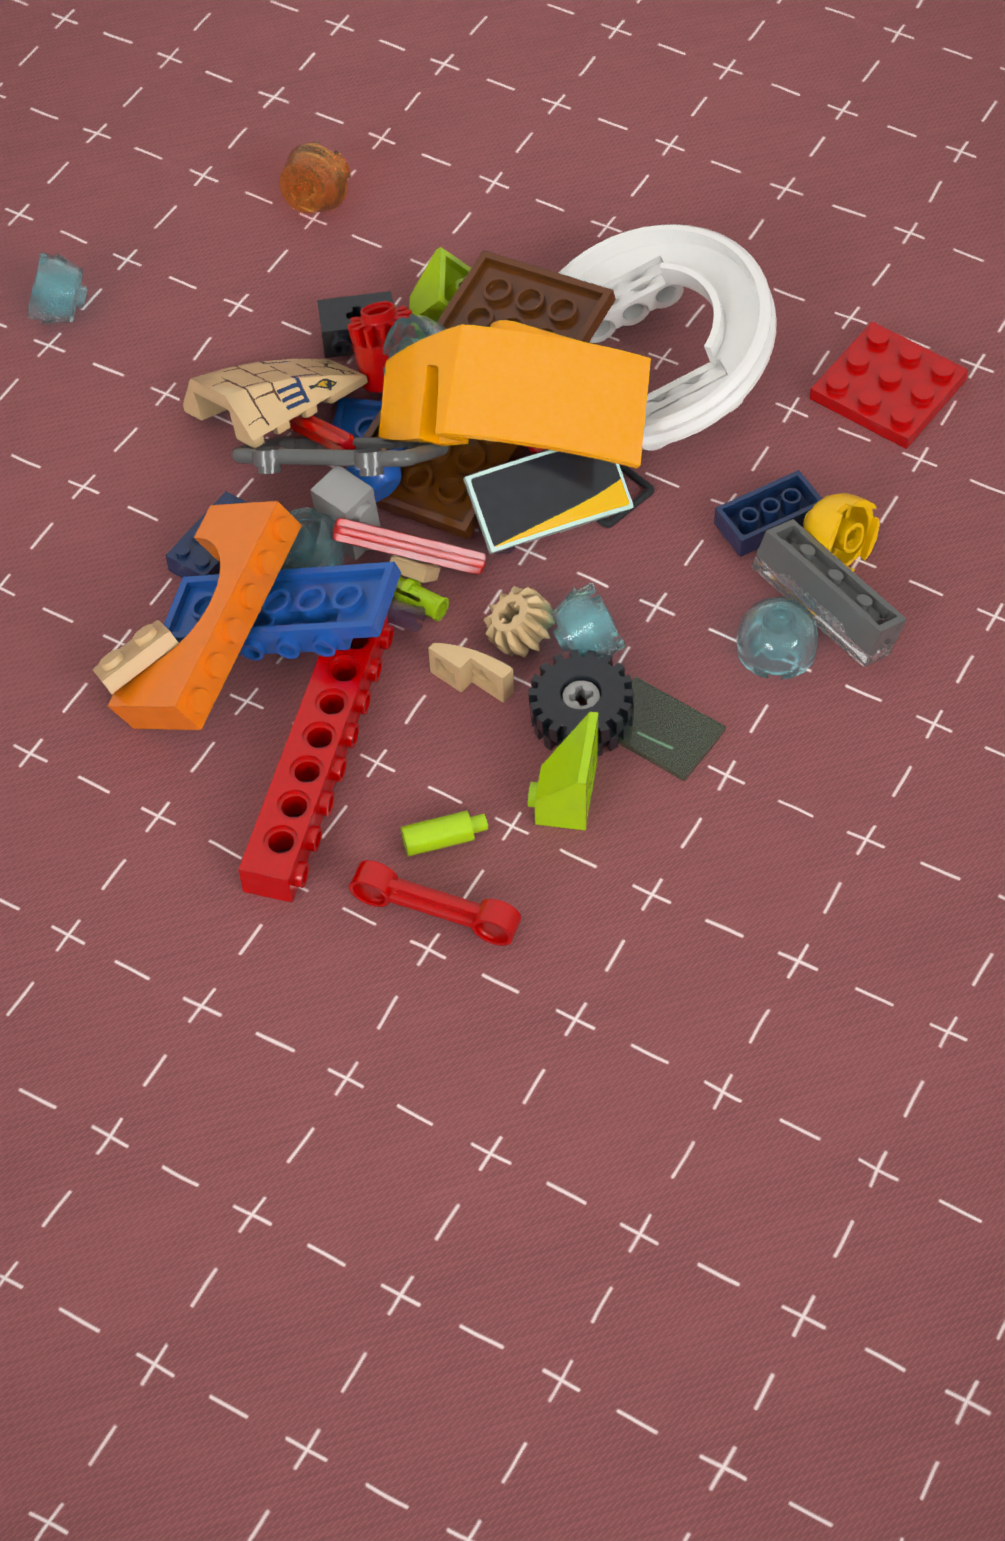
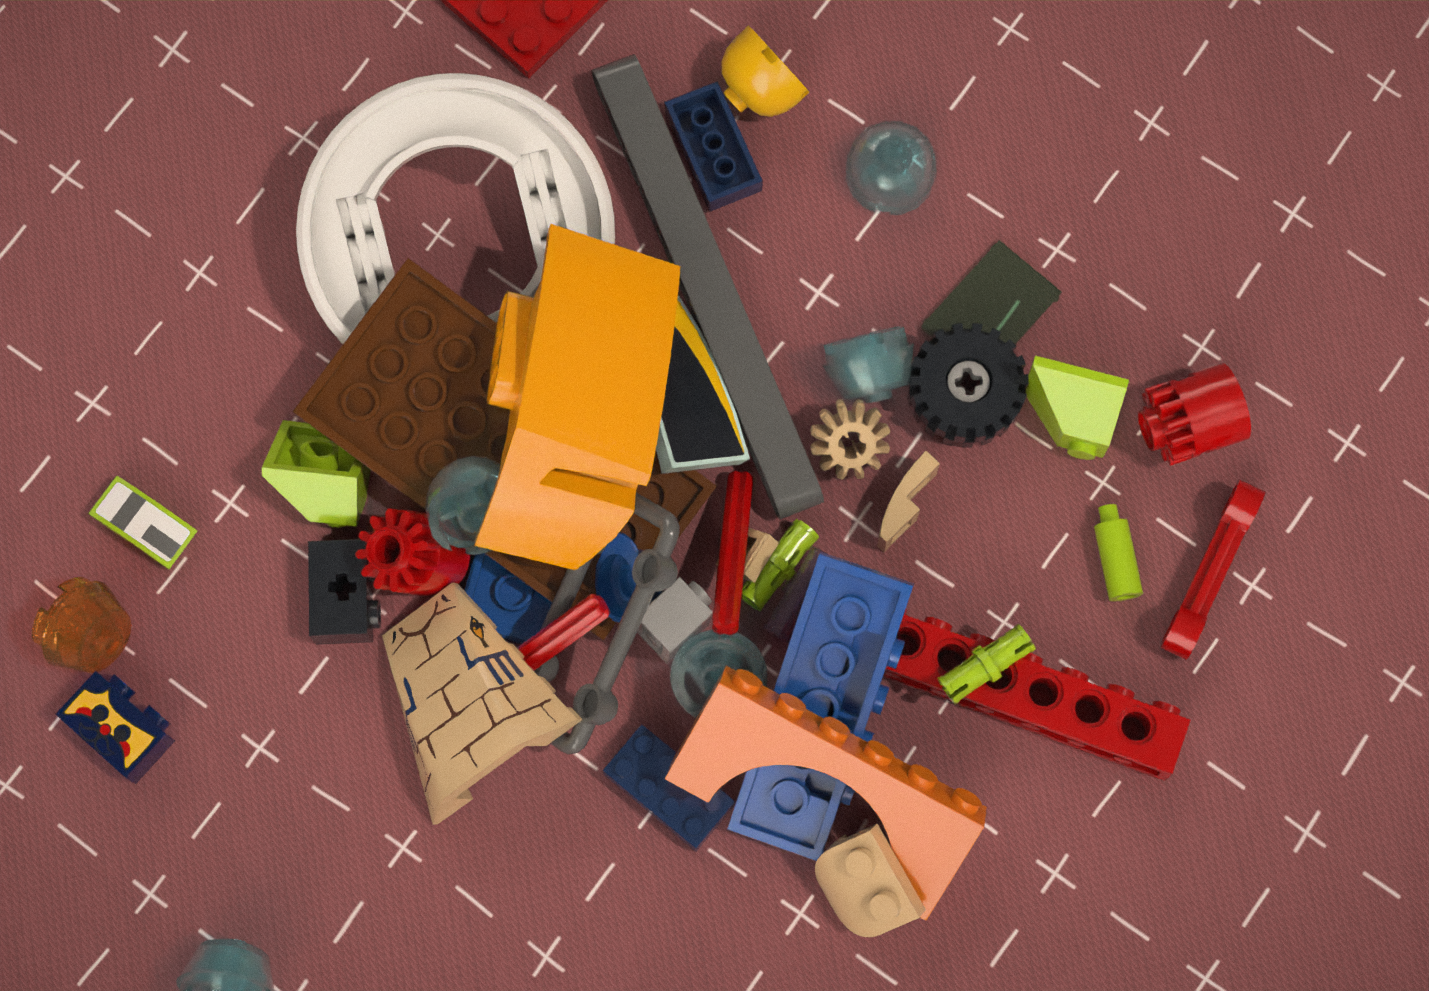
camera: 85 degrees left, 20 degrees up
dark grey piece [751,519,907,668] -> none
none -> brick [55,671,175,784]
none -> slope [88,475,197,569]
none -> dark grey beam [591,54,824,520]
none -> lime pin [937,624,1036,704]
none -> red gear [1138,363,1251,466]

